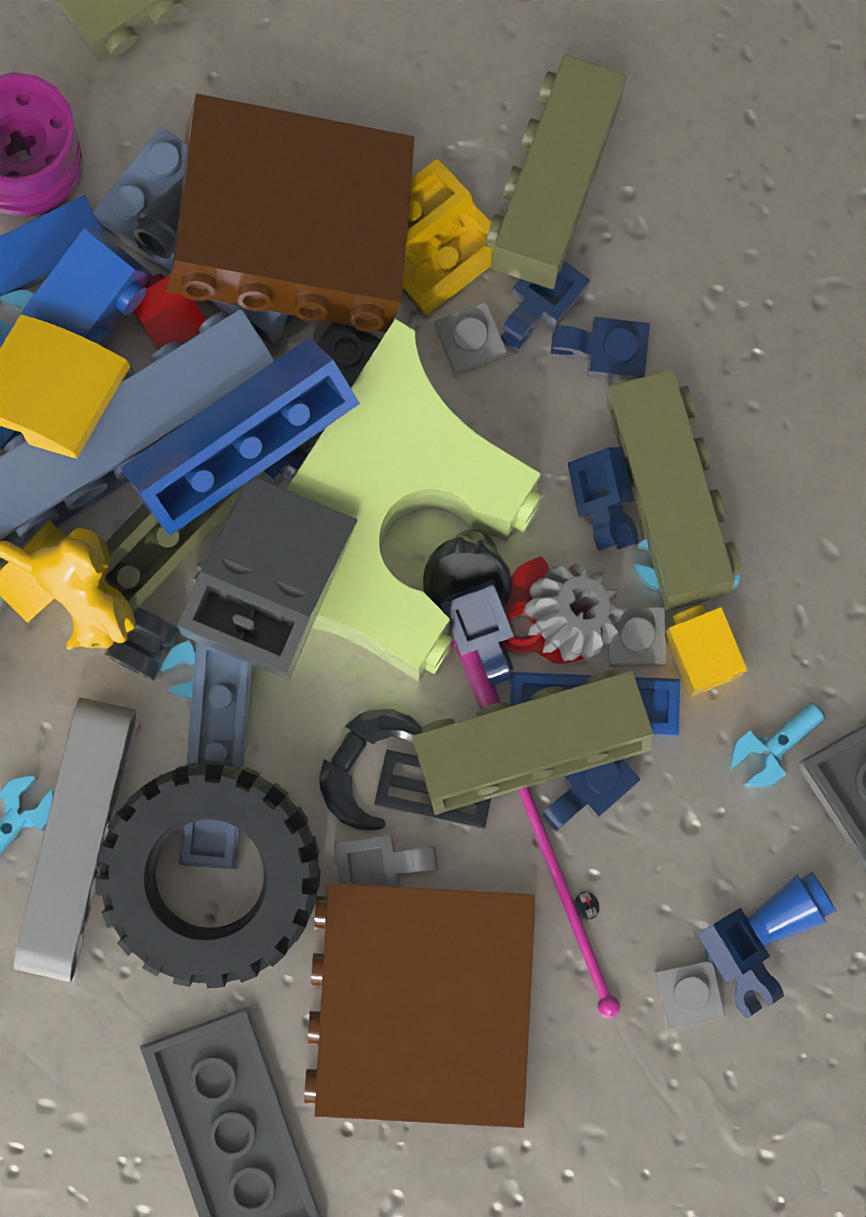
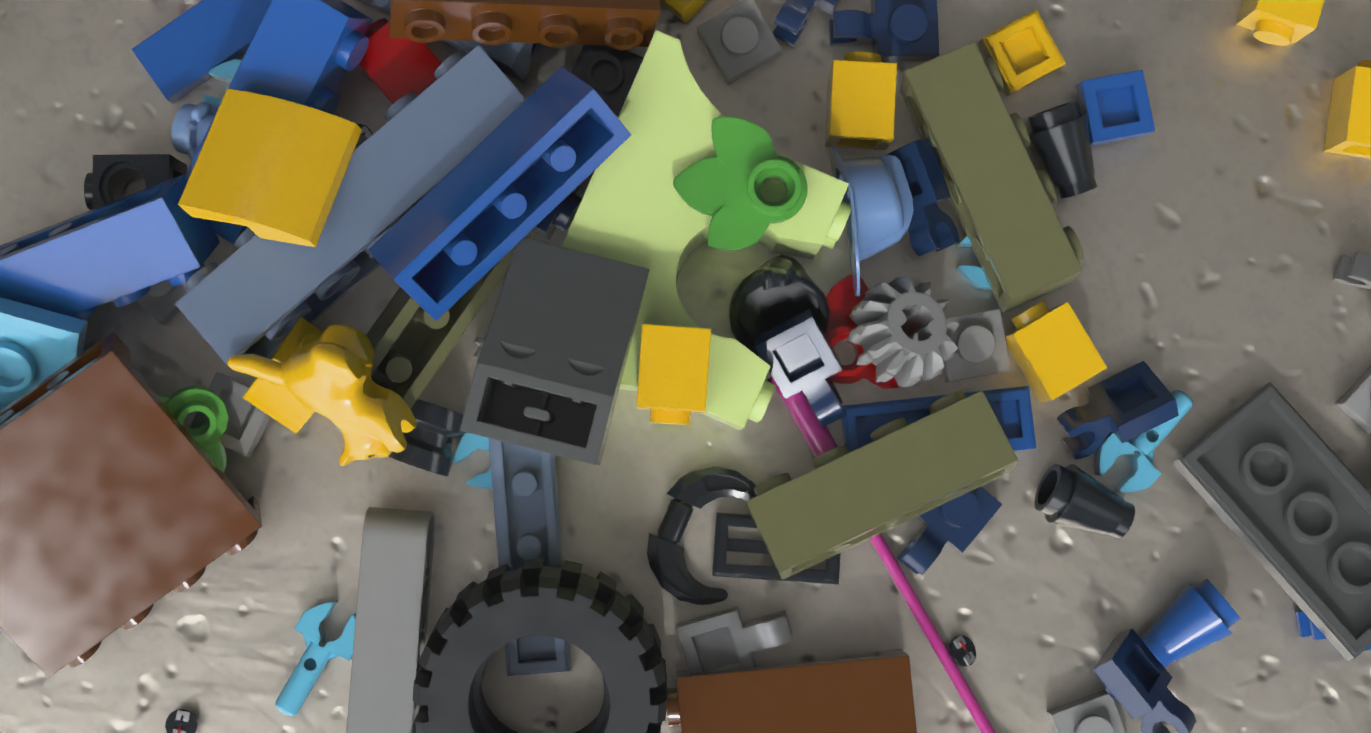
camera: 10 degrees left, 5 degrees up
none -> yellow brick [636,324,711,425]
none -> bright green plate [673,116,808,251]
none -> yellow brick [824,52,897,150]
none -> medium blue piece [829,145,914,297]
none -> yellow tile [978,9,1066,97]
none -> black cone [1028,101,1097,199]
none -> black cone [1034,464,1135,539]
none -> dark blue plate [1057,361,1179,460]
none -> blue plate [1076,70,1155,146]

